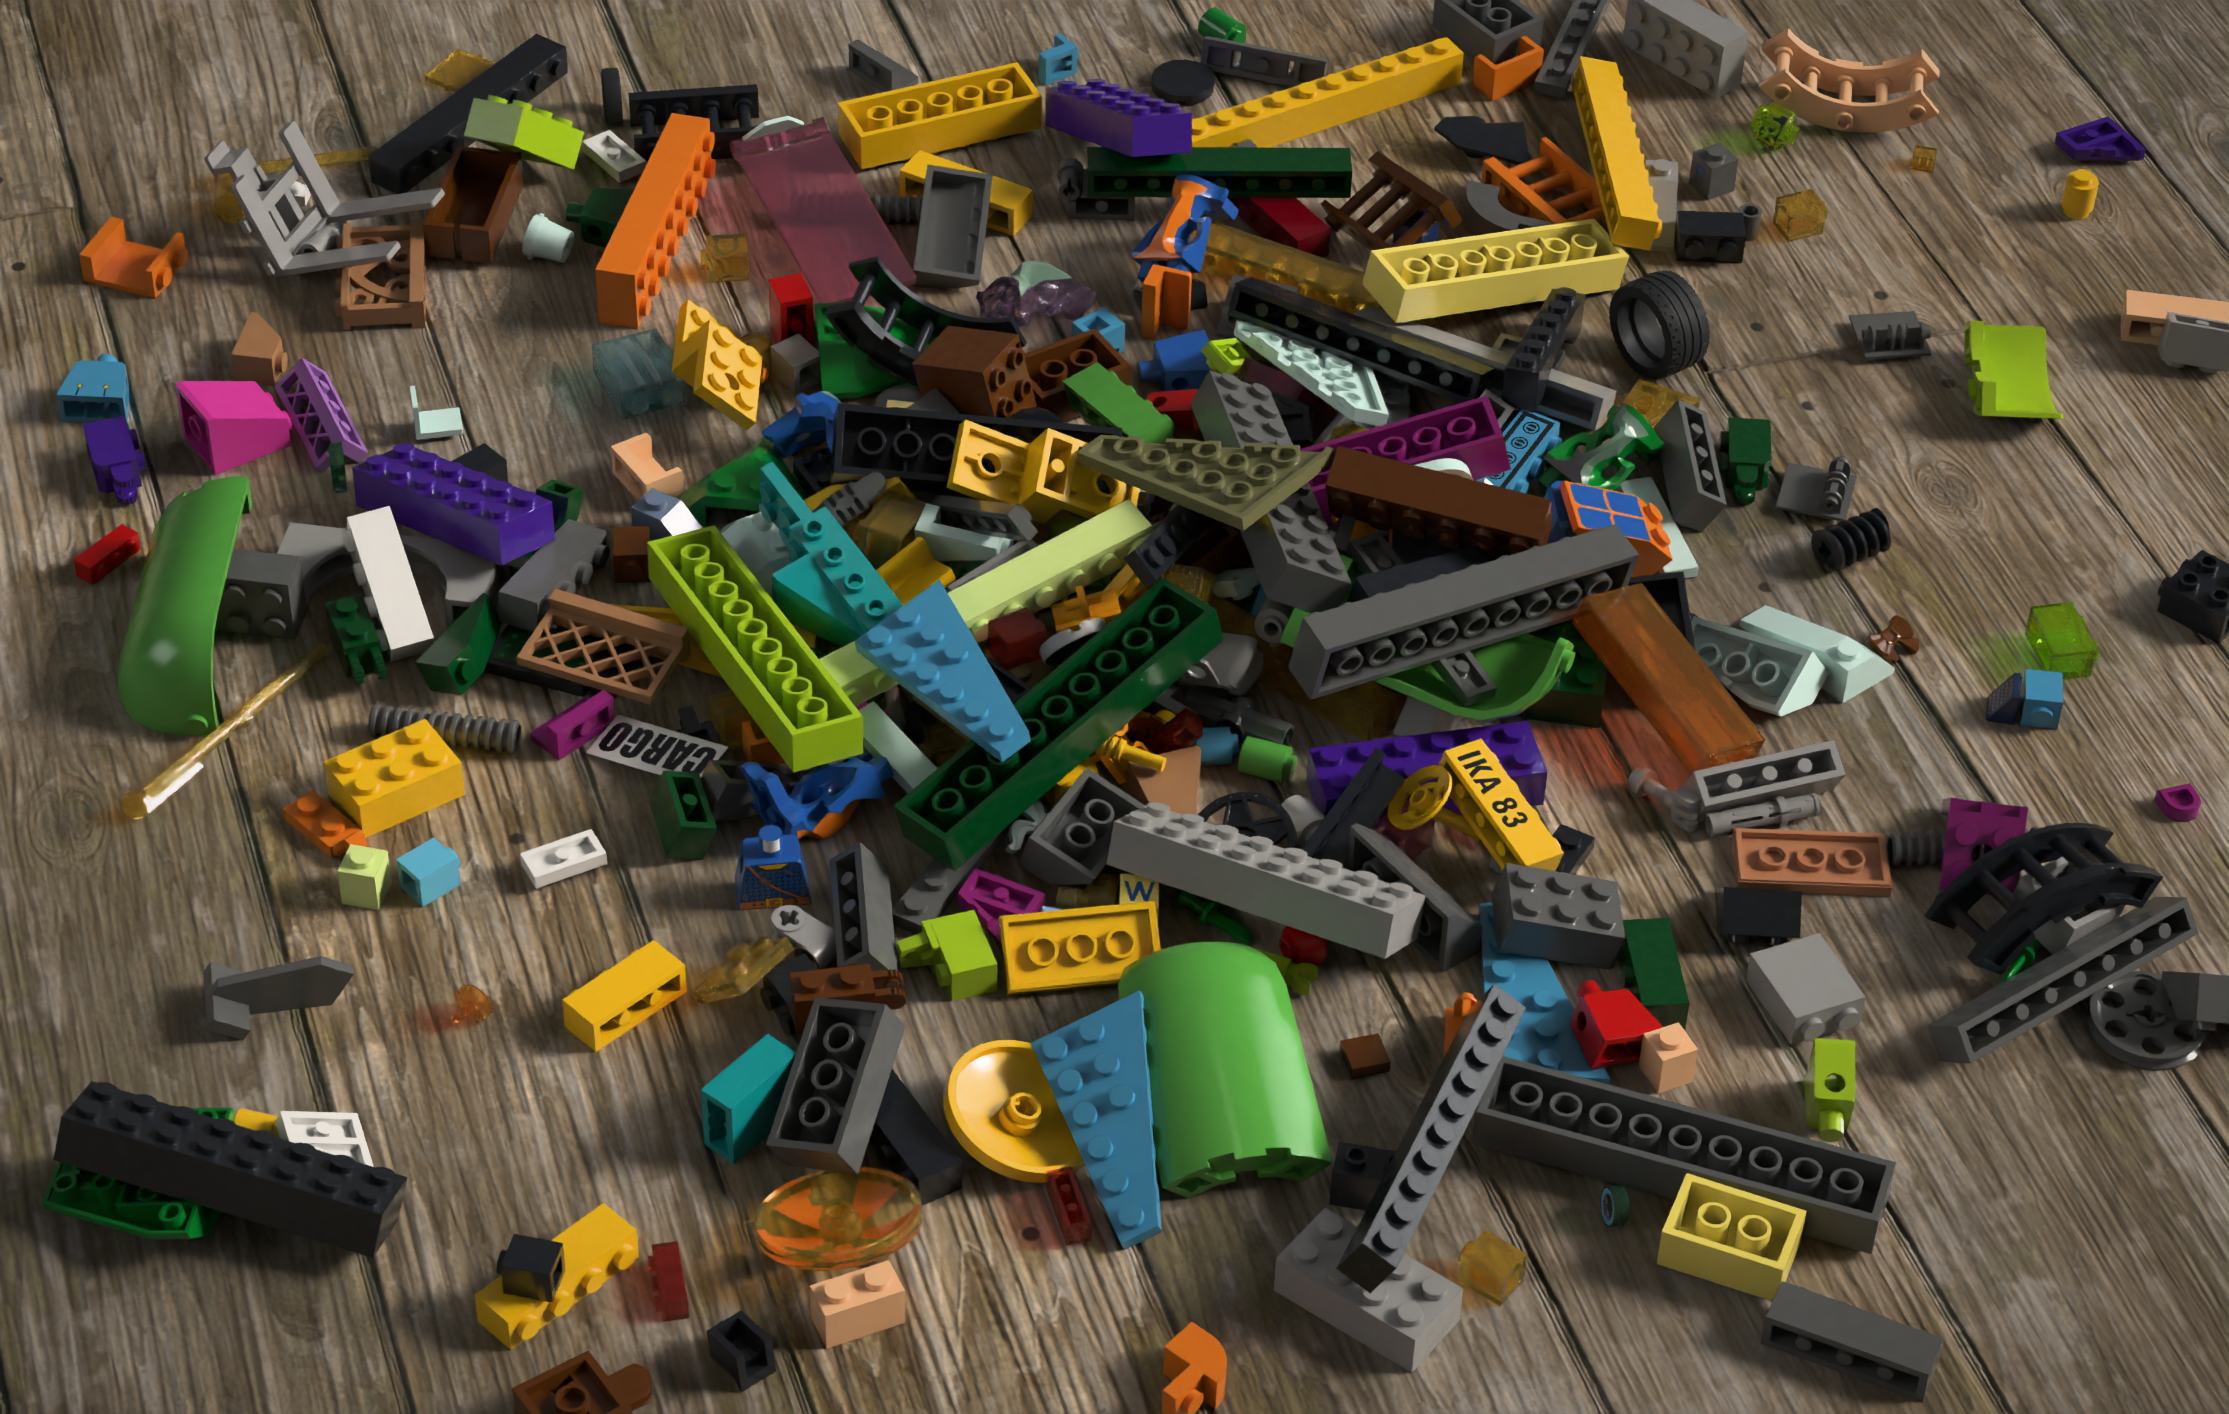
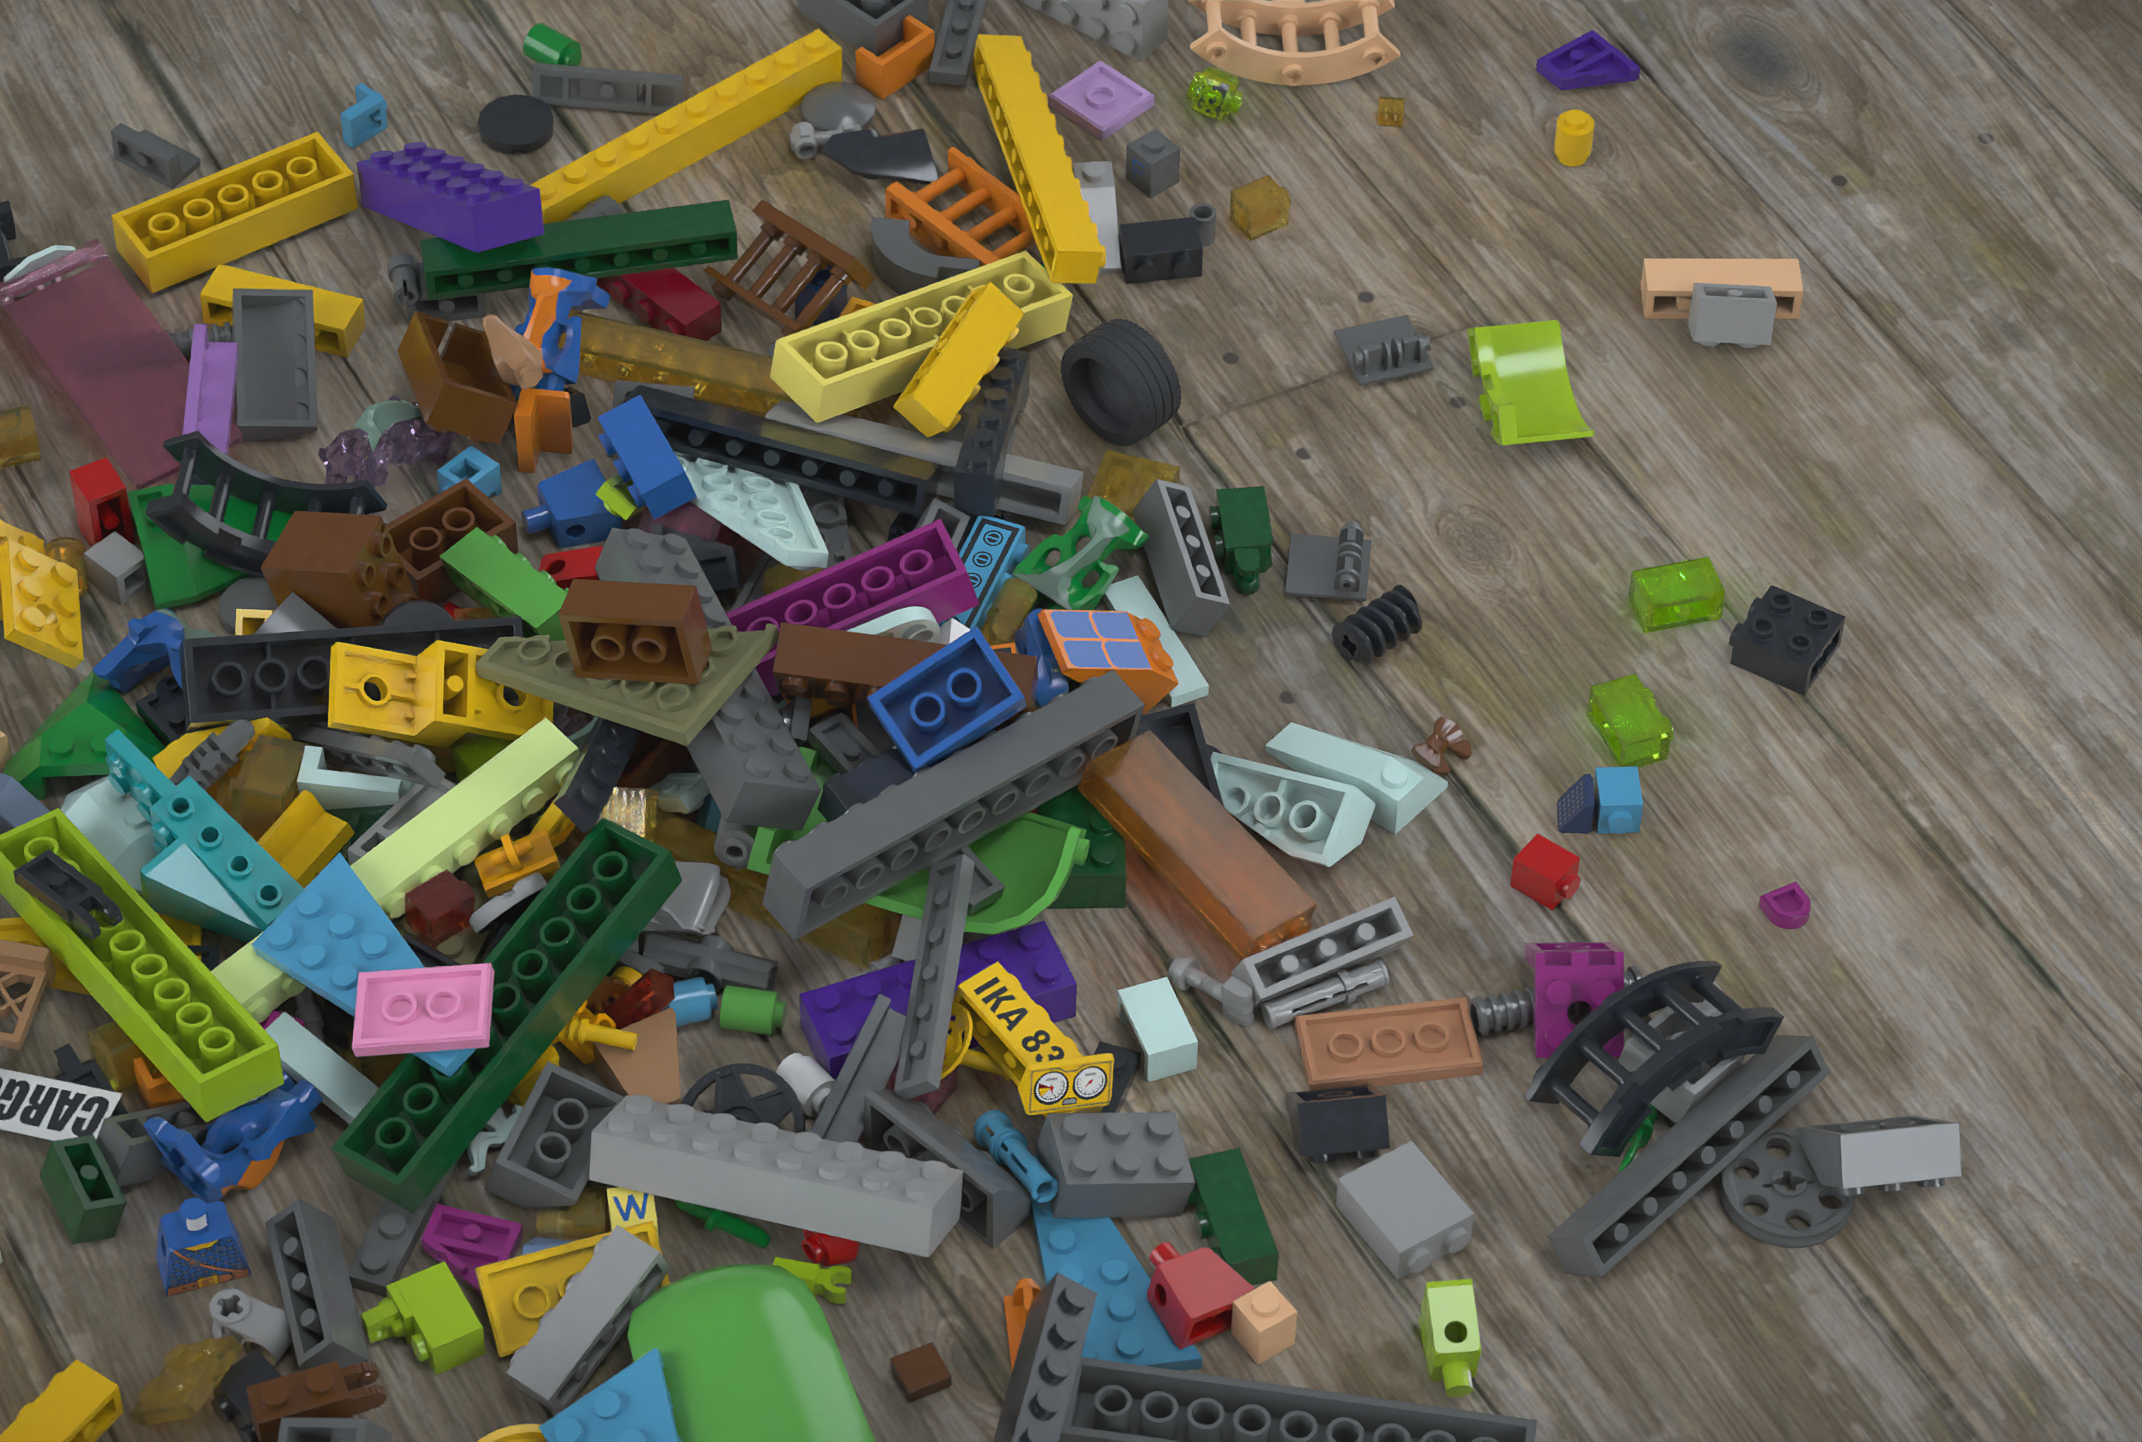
camera: 10 degrees left, 5 degrees up
none -> black hinge [13,850,123,940]
none -> medium lavender fence [182,324,239,485]
none -> bright pink tile [352,963,494,1057]
none -> reddish brown piece [397,311,518,445]
none -> medium nougat animal [482,314,543,390]
none -> light grey brick [506,1225,671,1414]
none -> reddish brown brick [558,579,712,684]
none -> blue brick [597,395,697,520]
none -> light grey bar [790,122,861,159]
none -> dark grey dish [801,82,876,131]
none -> blue brick [867,626,1026,774]
none -> yellow brick [893,282,1025,438]
none -> dark grey plate [894,854,975,1100]
none -> dark azure pin [973,1110,1059,1203]
none -> clear yellow hinge [980,578,1037,646]
none -> slope [1018,1053,1114,1115]
none -> lavender tile [1048,60,1154,141]
none -> light aqua panel [1117,977,1198,1082]
none -> red brick [1510,833,1581,911]
none -> clear neon green brick [1628,556,1725,633]

